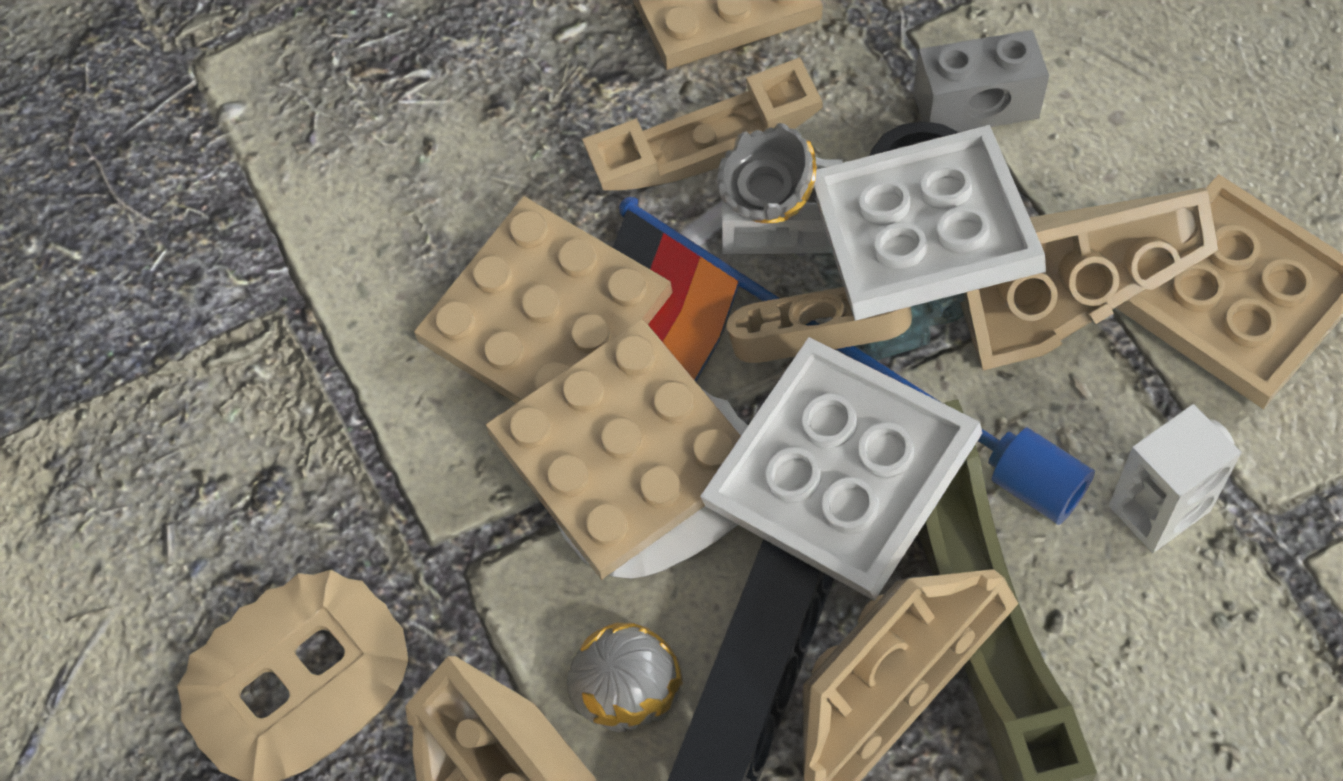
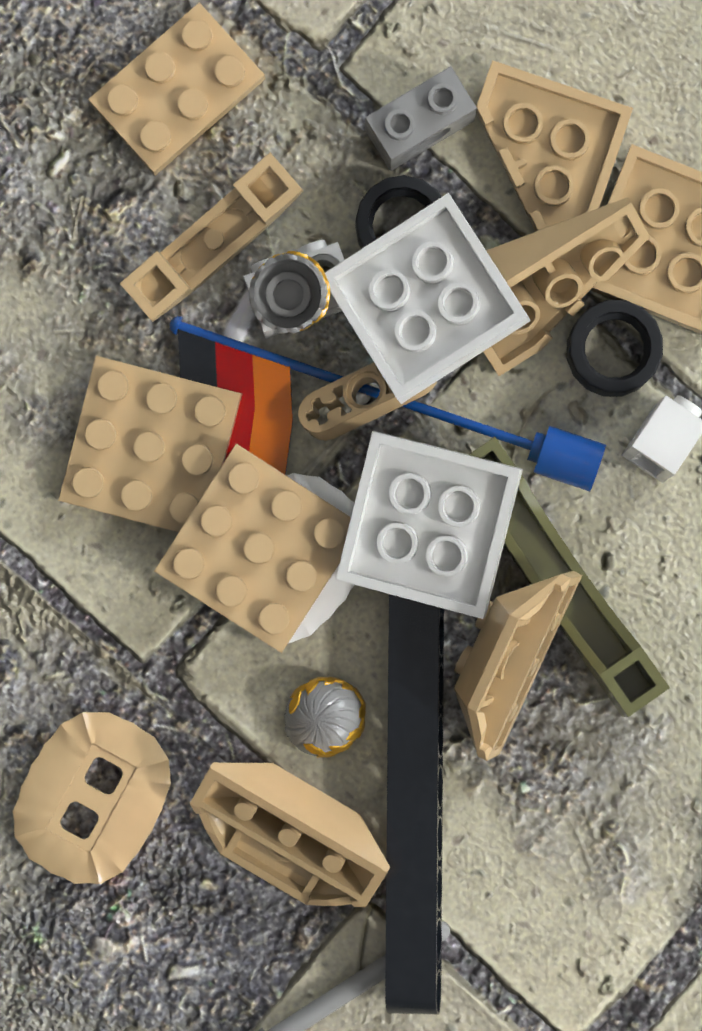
camera: 25 degrees left, 25 degrees up
none -> tan plate [476,60,633,232]
none -> black tyre [566,300,663,397]

